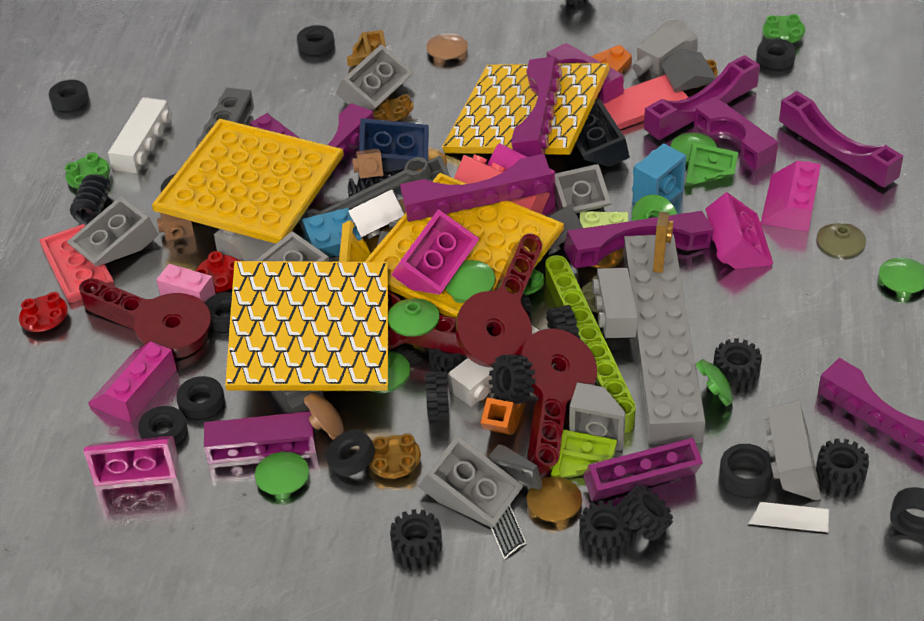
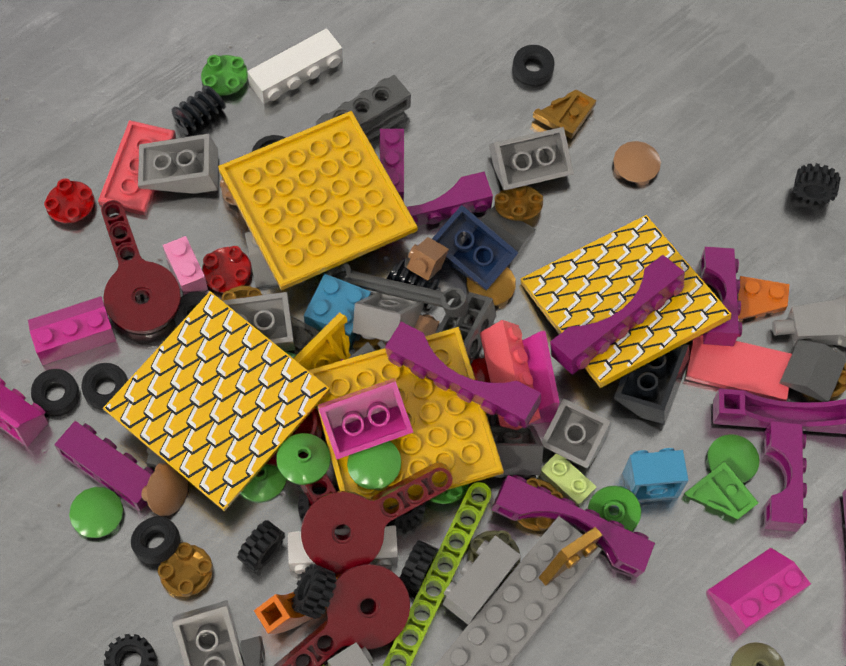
camera: 35 degrees right, 20 degrees up
dark pink slope [705,192,773,269] -> none

